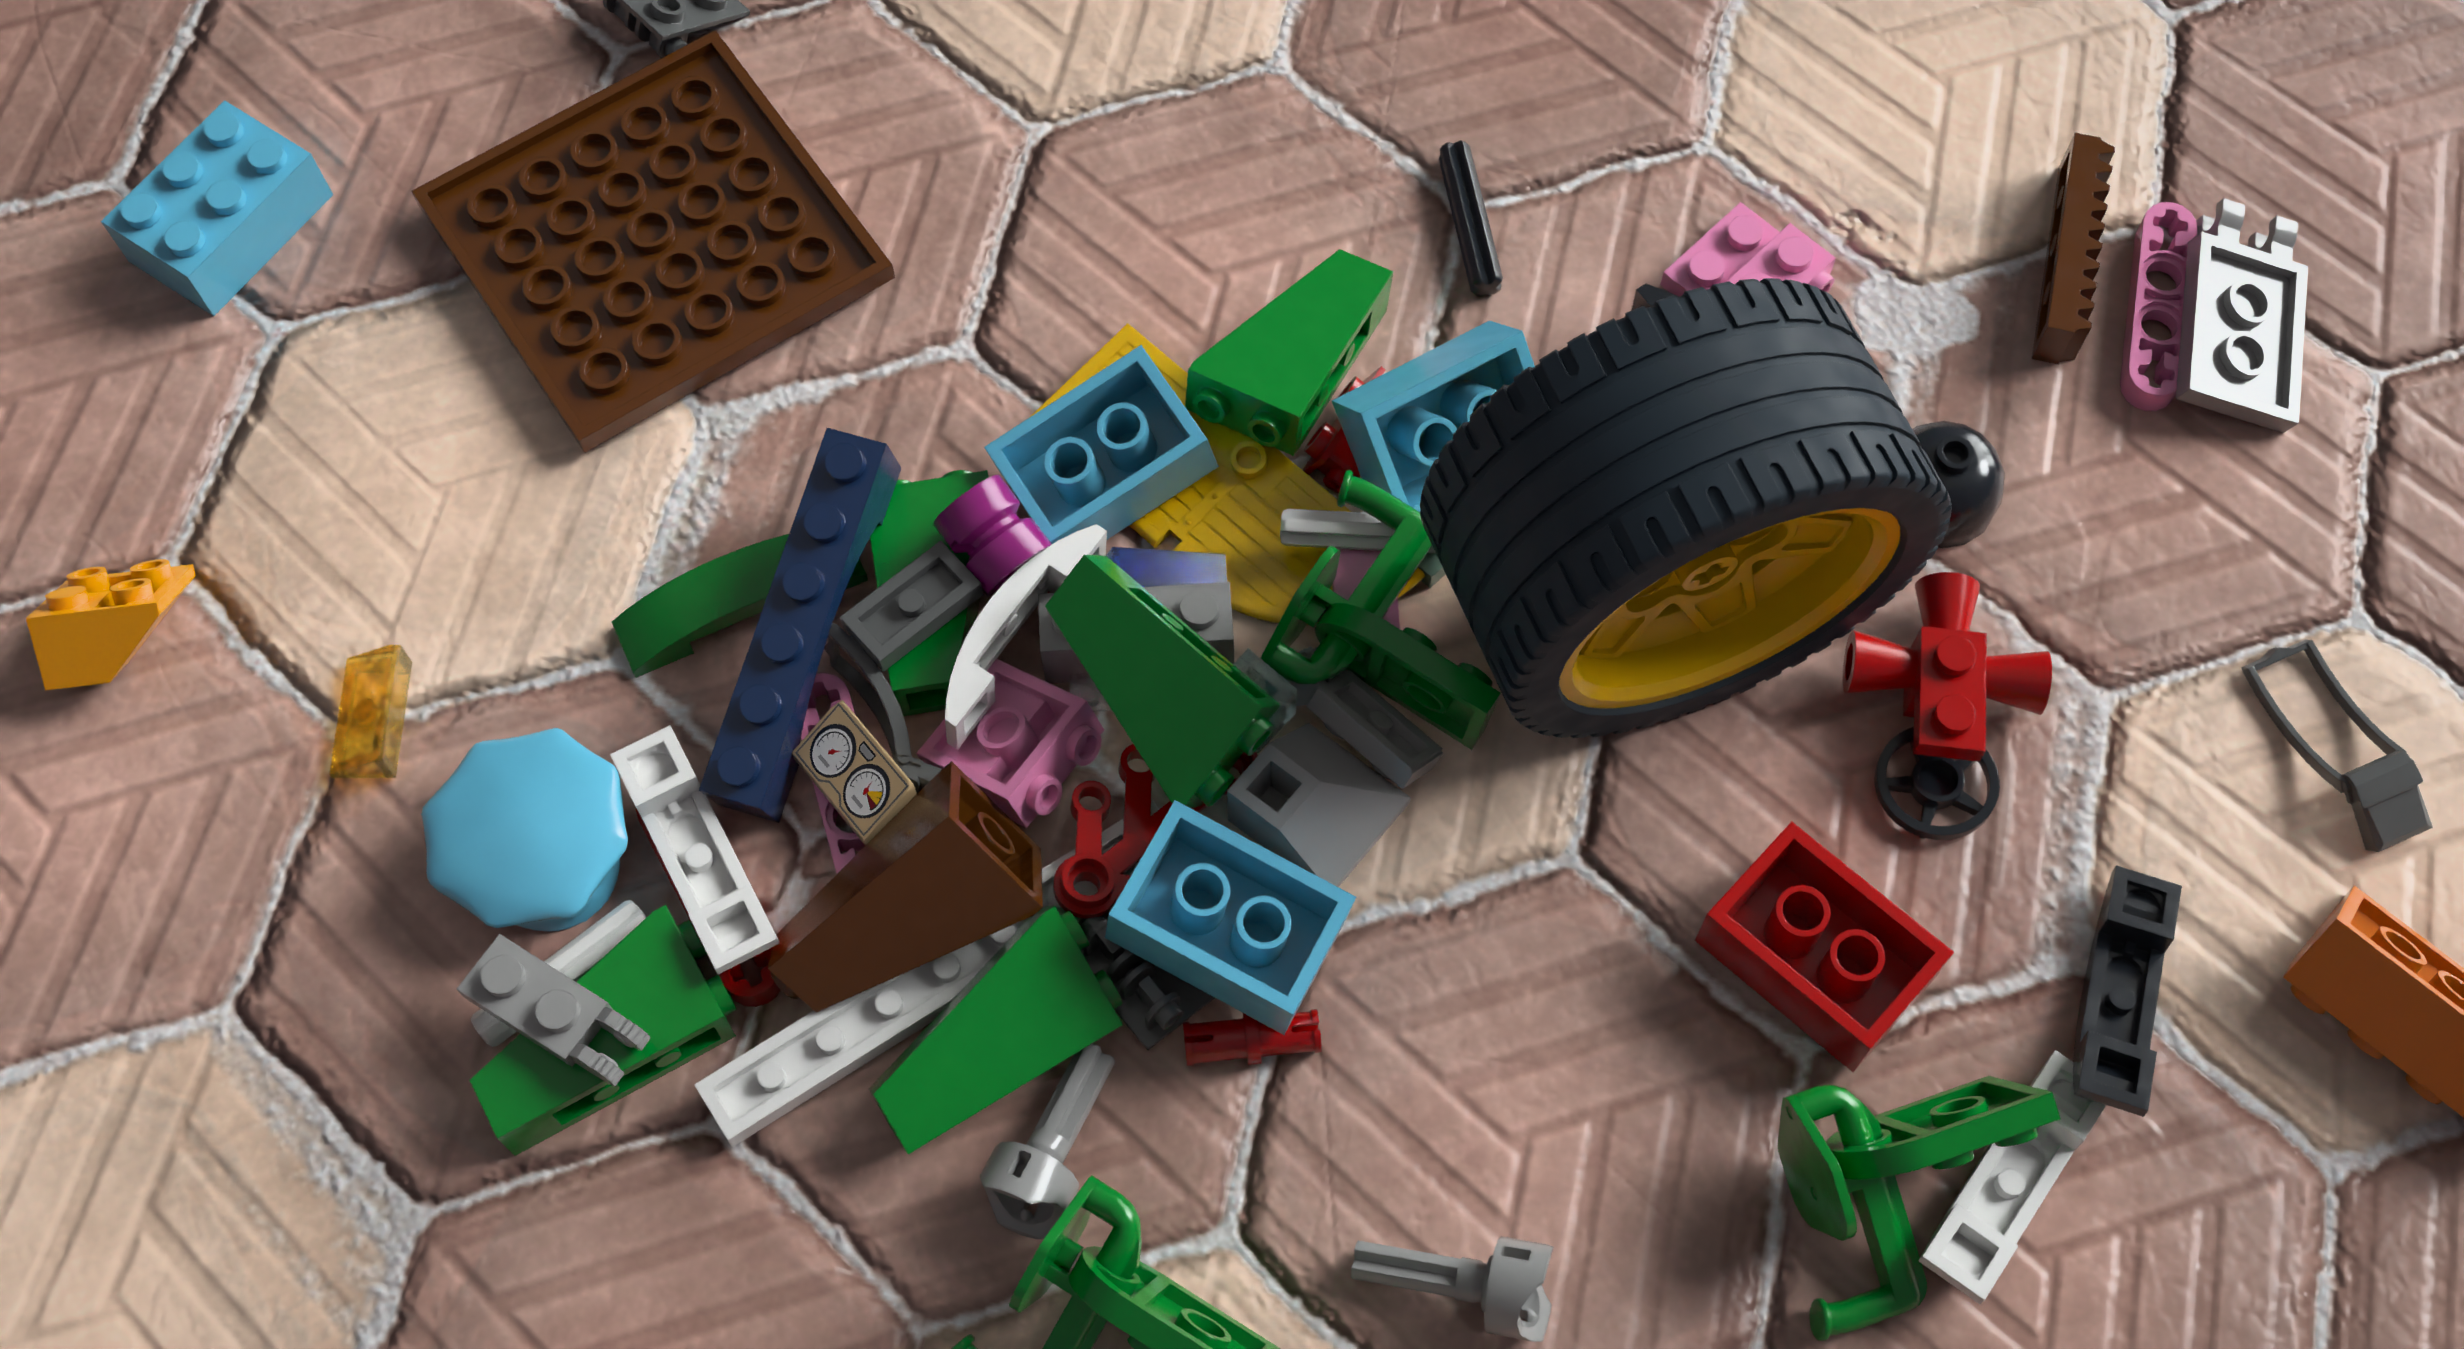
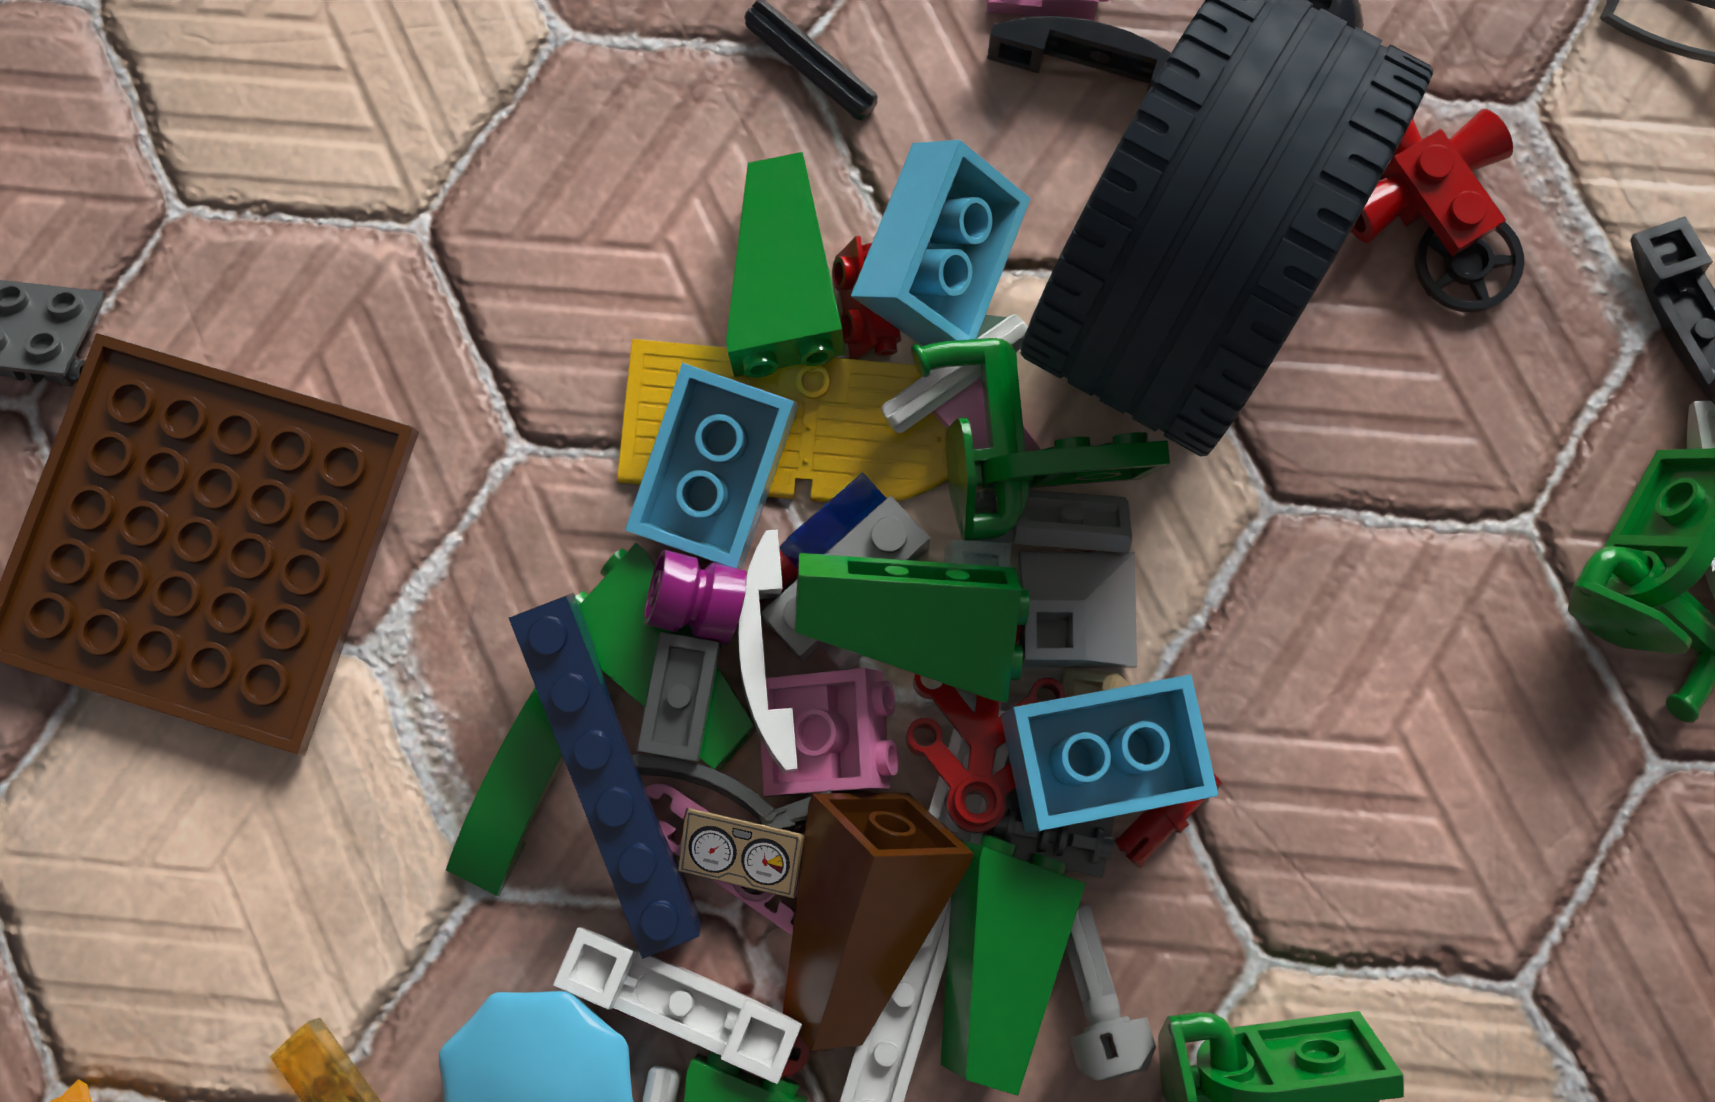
camera: 35 degrees left, 15 degrees up
light grey piece [1351,1236,1554,1342] -> none
red brick [1695,821,1954,1072] -> none

